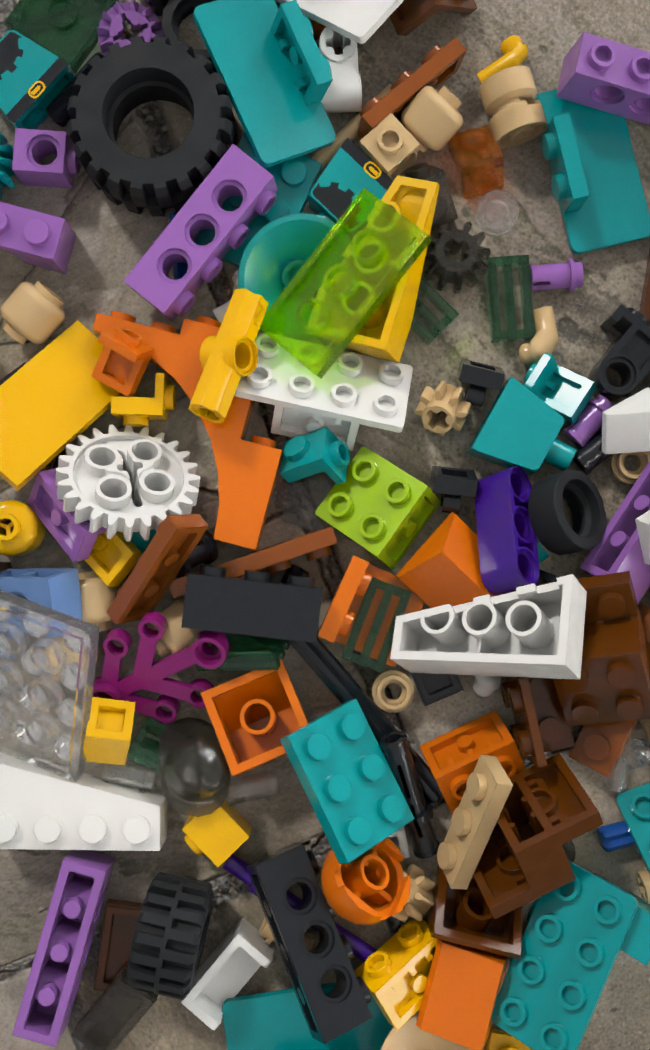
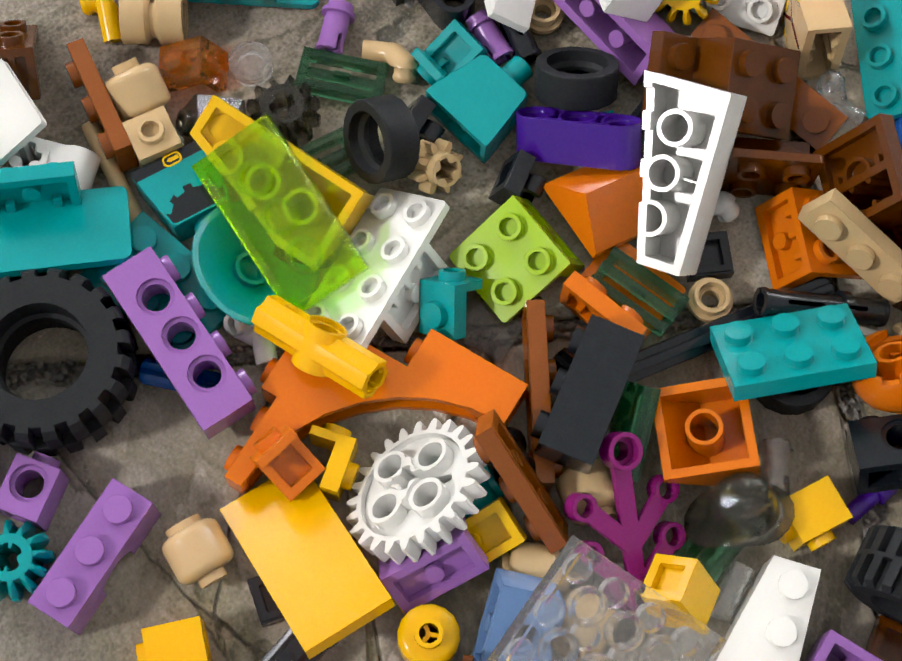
camera: 75 degrees left, 15 degrees down
none -> black tyre [343,94,420,184]

